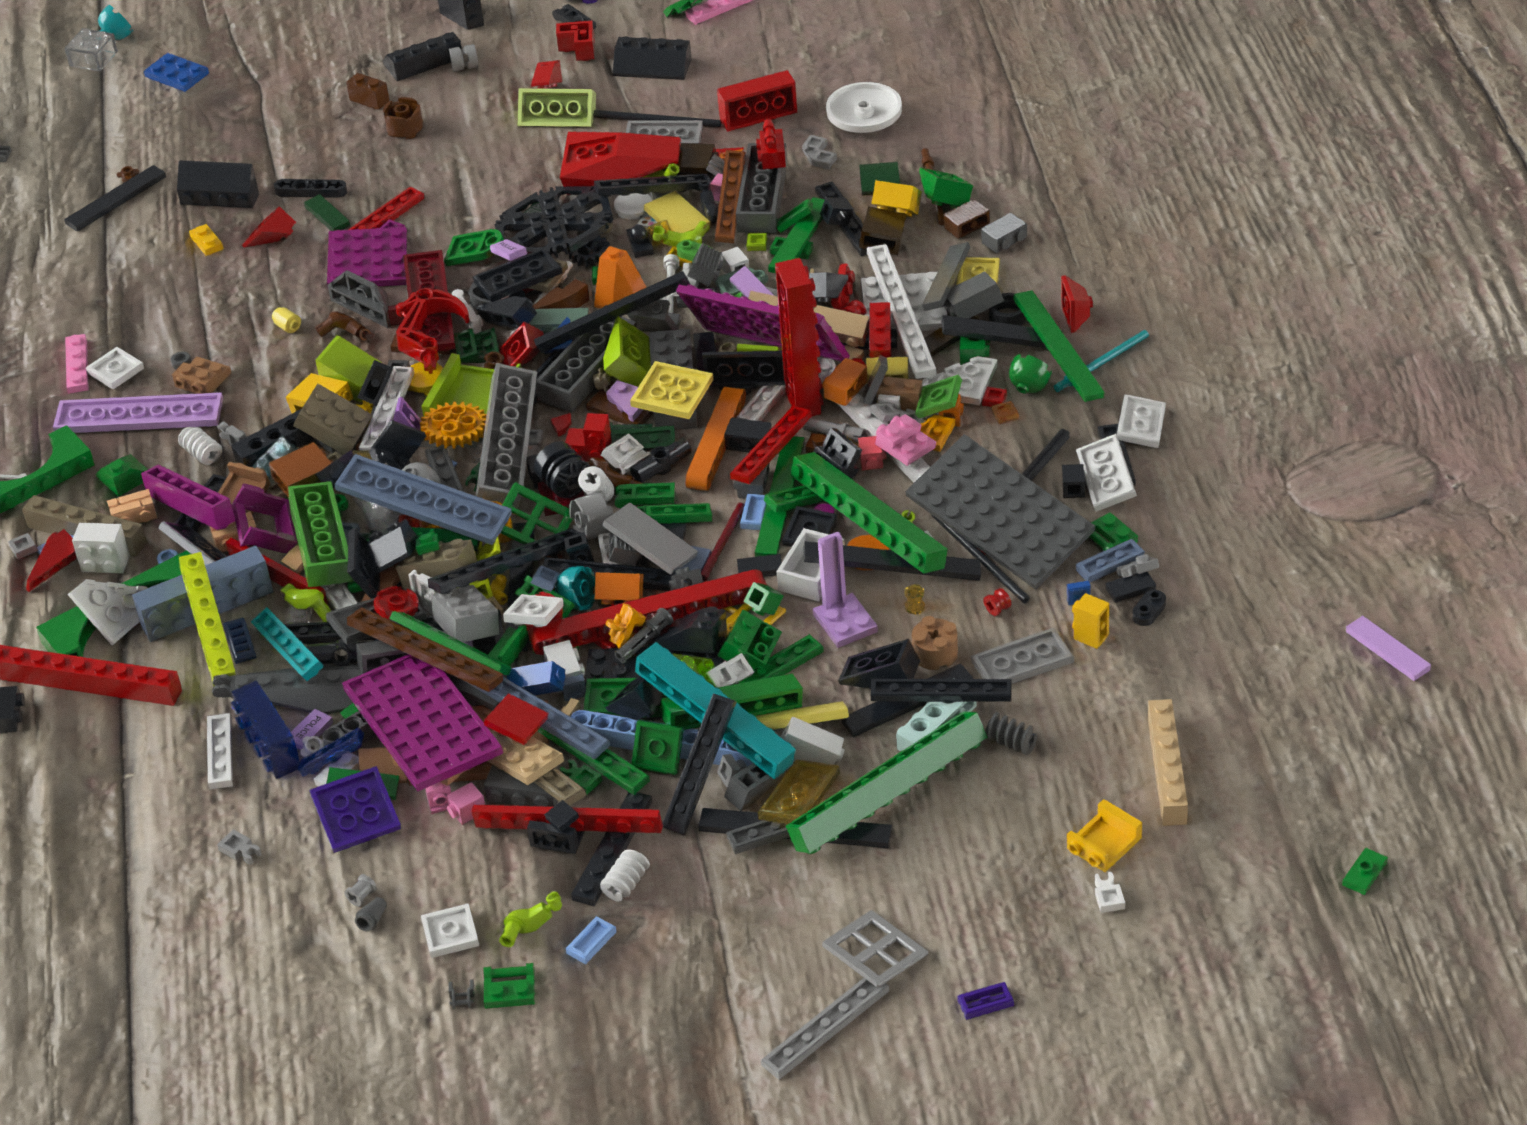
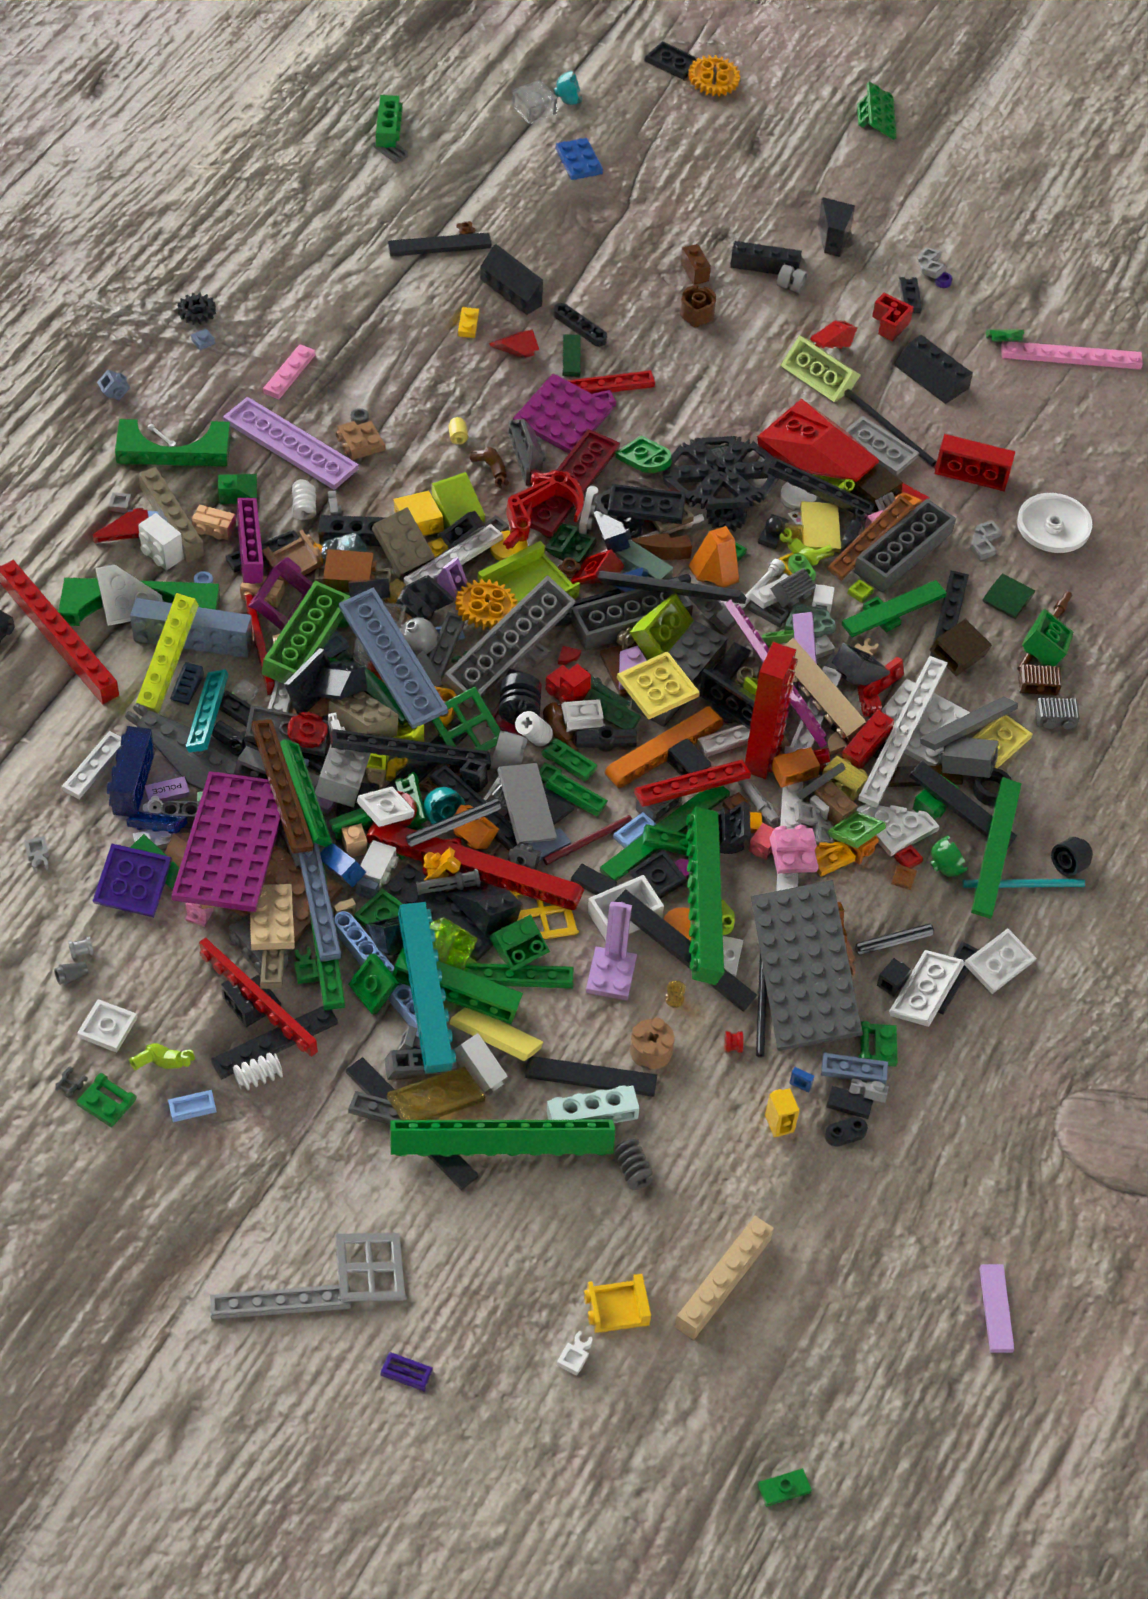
camera: 30 degrees right, 10 degrees up
white plate [86,347,144,389] -> none
black tile [158,521,228,565] -> none
lime arm [280,584,331,622] -> none
green plate [416,529,440,555] -> none
bright pink brick [447,782,485,825] -> none
red tile [484,693,549,745] -> none
lavender tile [490,239,527,261] -> none
sand blue tile [531,565,560,592] -> none
black tile [544,800,579,832] -> none
black tile [662,693,737,836] -> none
white slope [706,653,754,688] -> none
green brick [743,582,784,616] -> none
red brick [756,119,786,169] -> none
green tile [776,199,813,233] -> none
black brick [820,197,854,226] -> none
black slope [838,639,920,689] -> none
black tile [870,679,1012,702] -> none
yellow brick [871,180,922,217] -> none
light grey tile [971,628,1074,684] -> none
red slope [1061,275,1093,333] -> none
none -> light nougat brick [341,824,367,857]
none -> axle [406,798,502,846]
none -> black piece [1051,837,1093,877]

